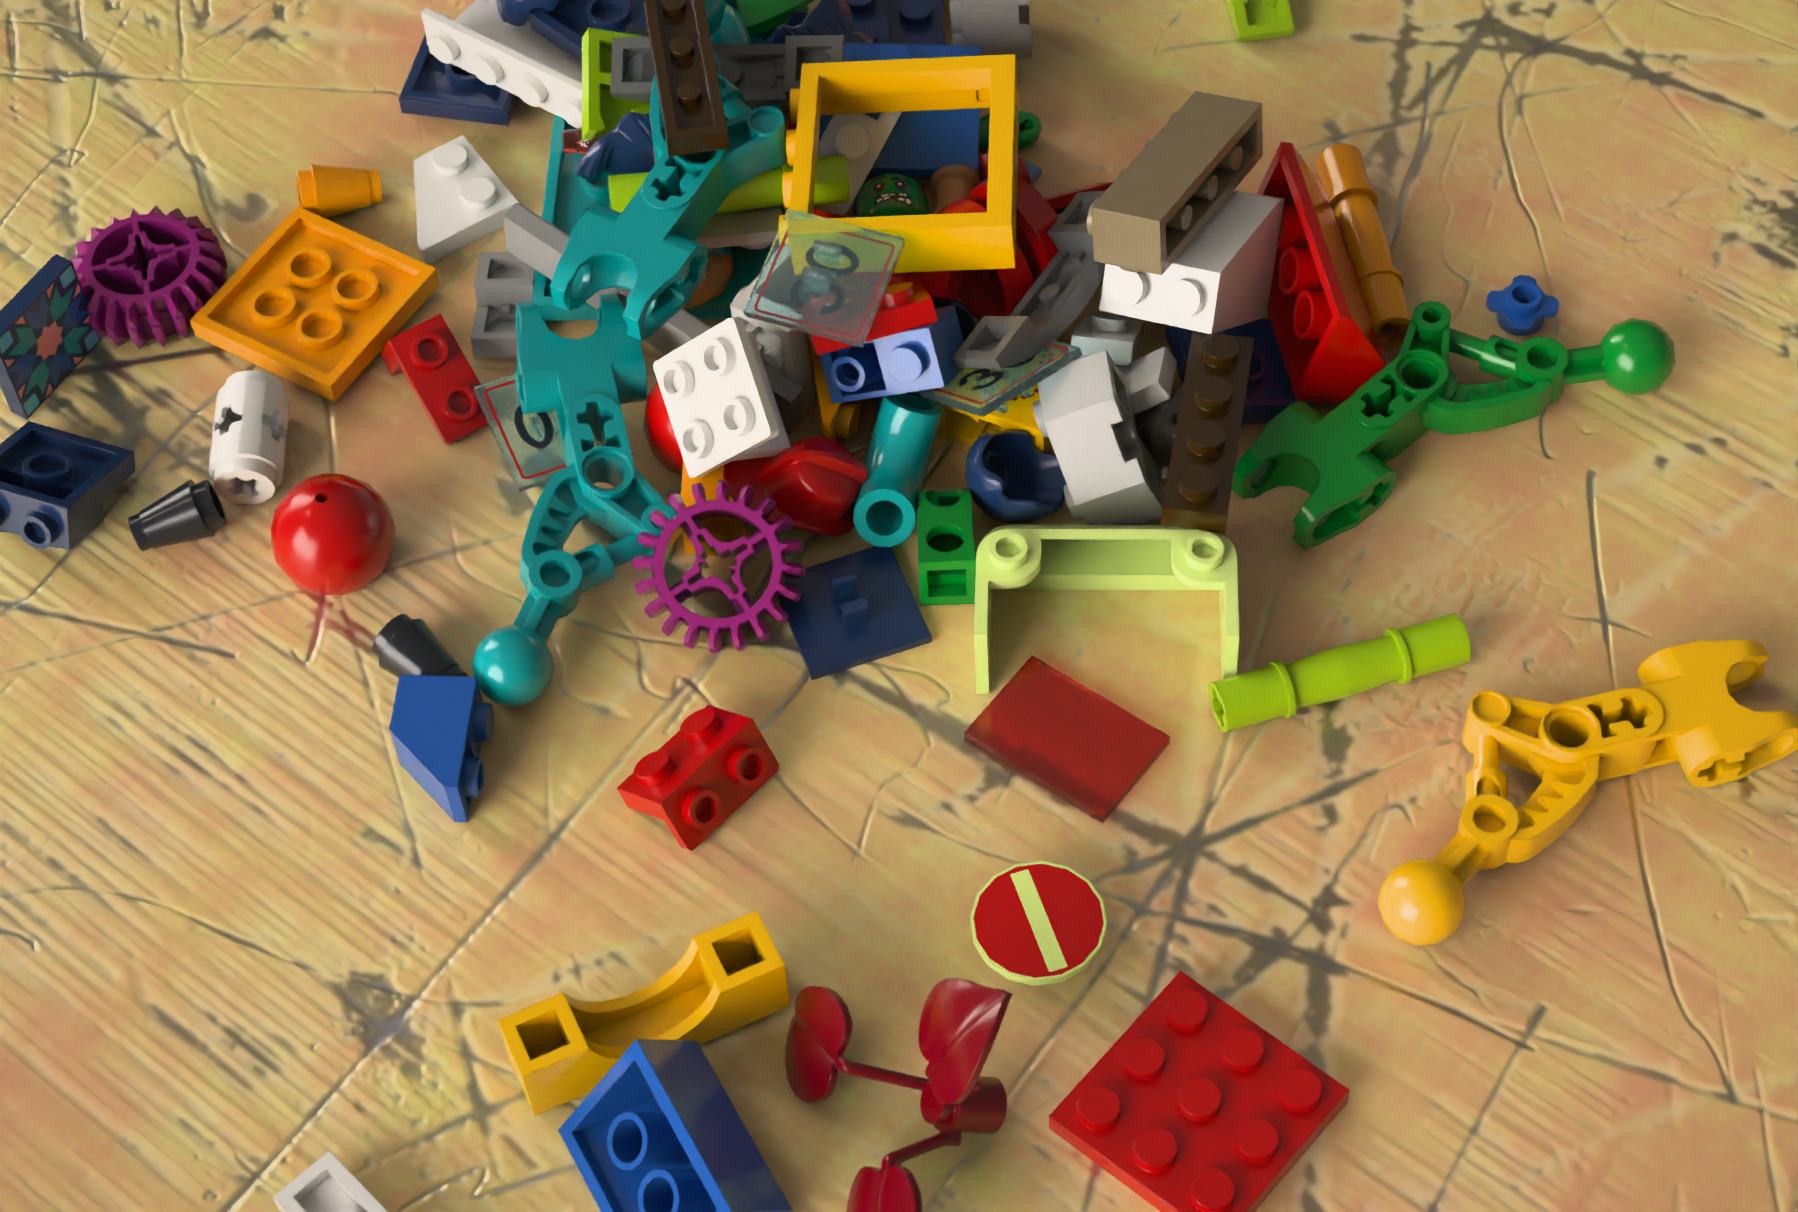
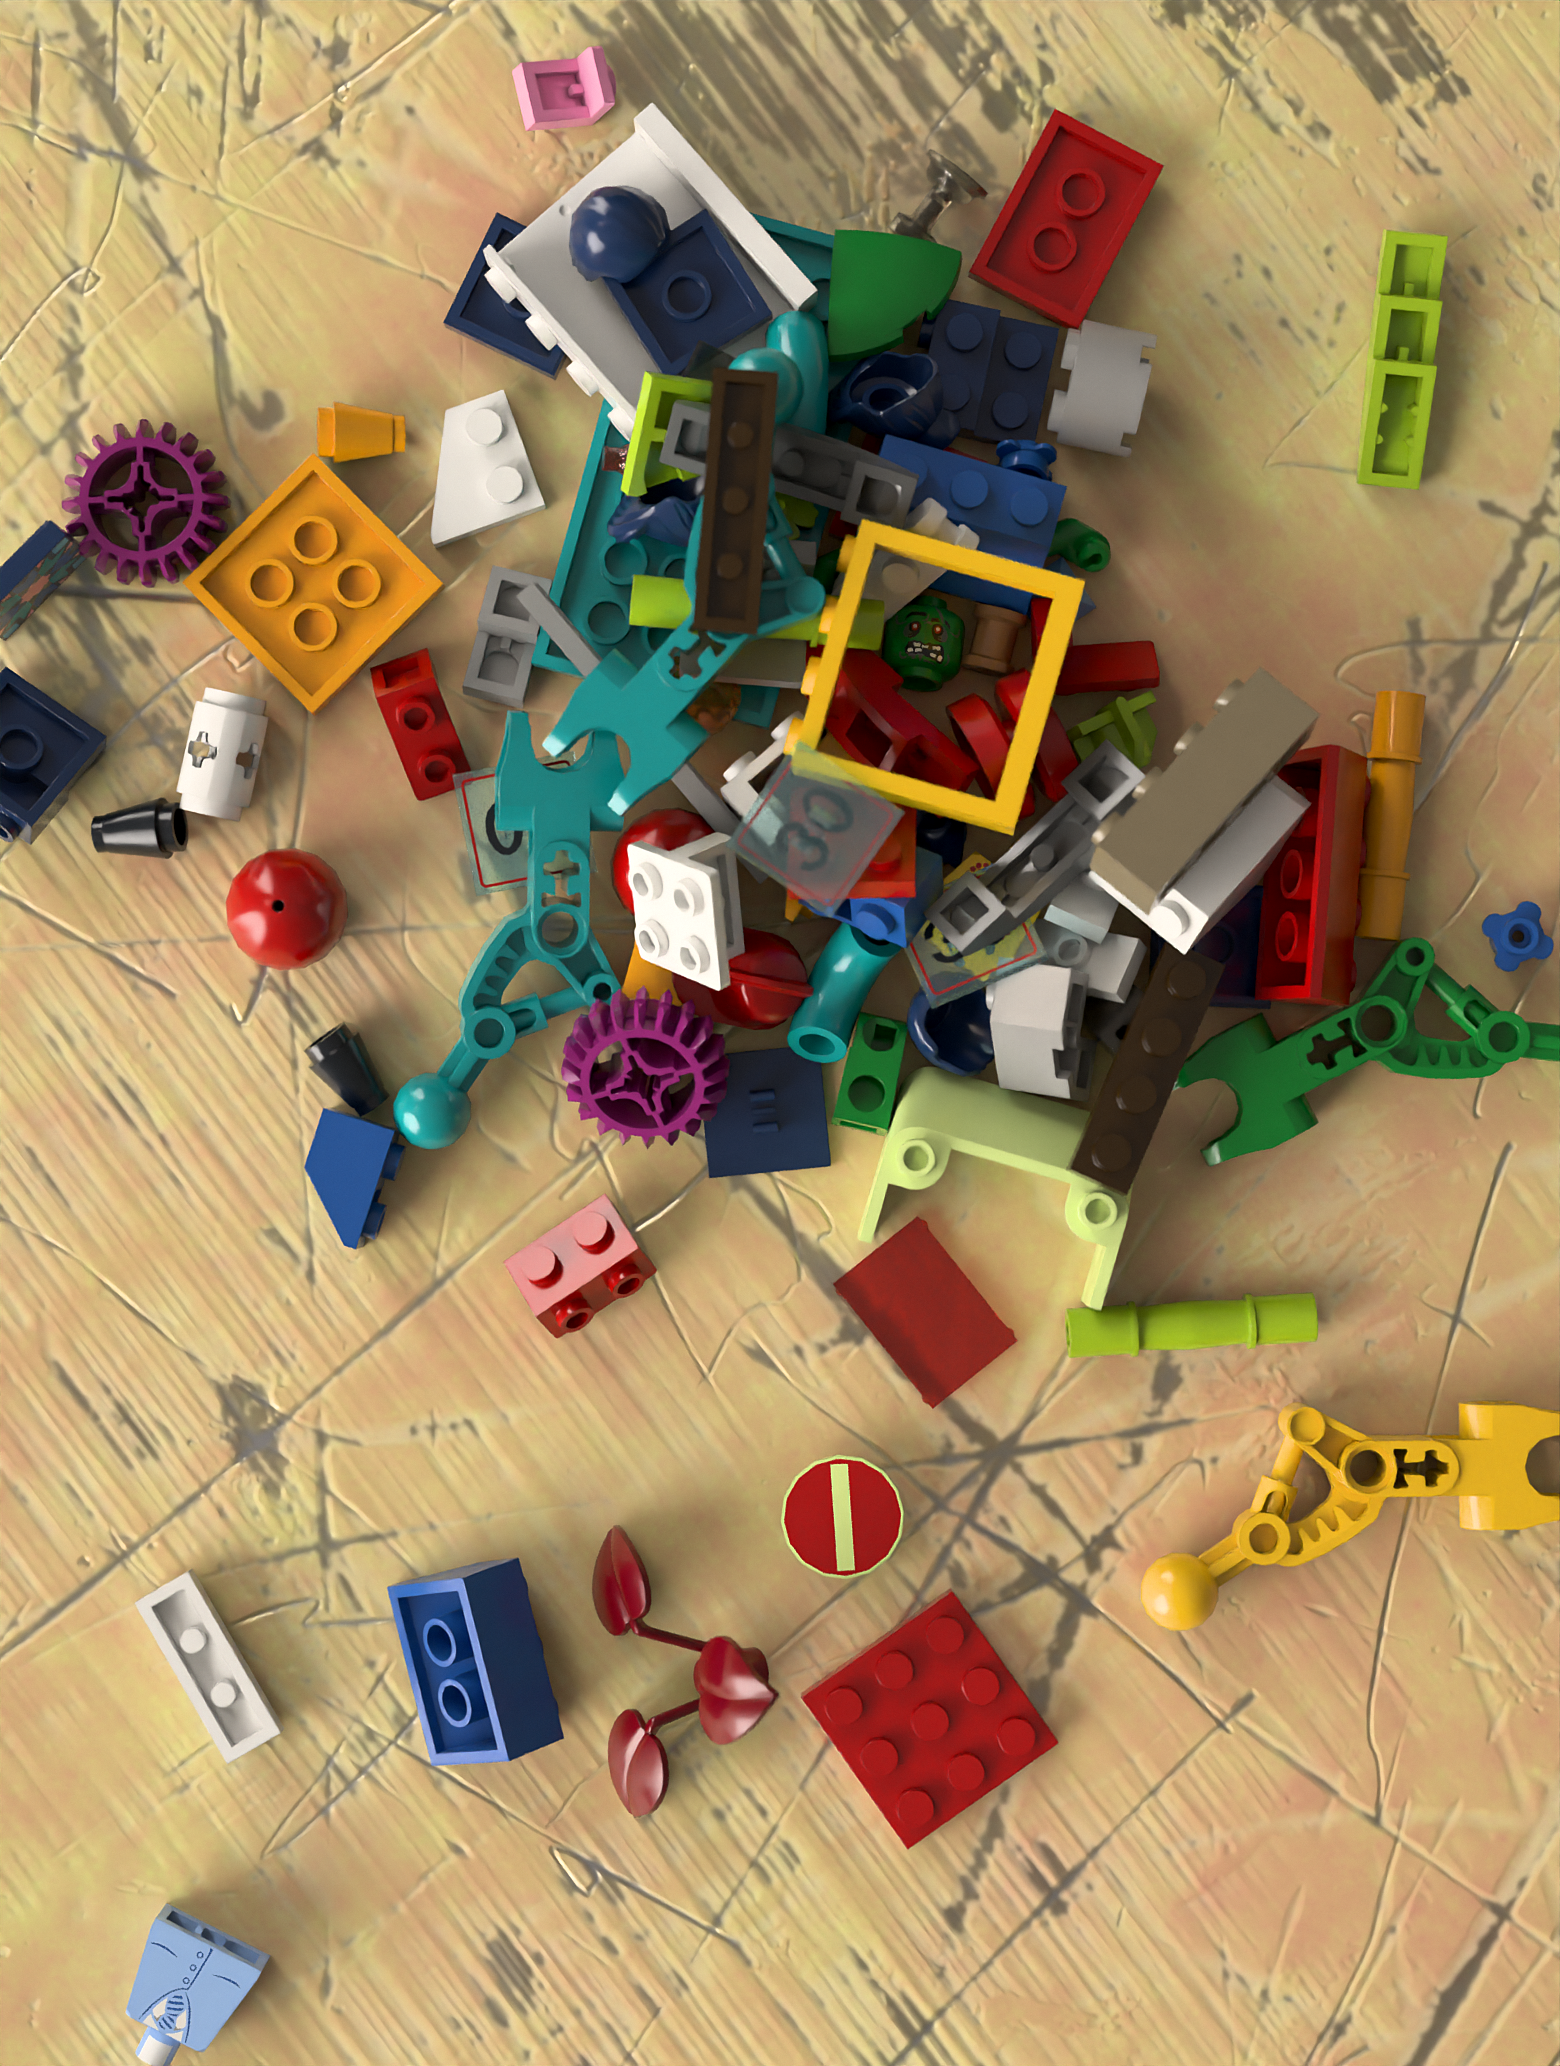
camera: 15 degrees right, 35 degrees up
yellow arch [497,910,791,1116] -> none

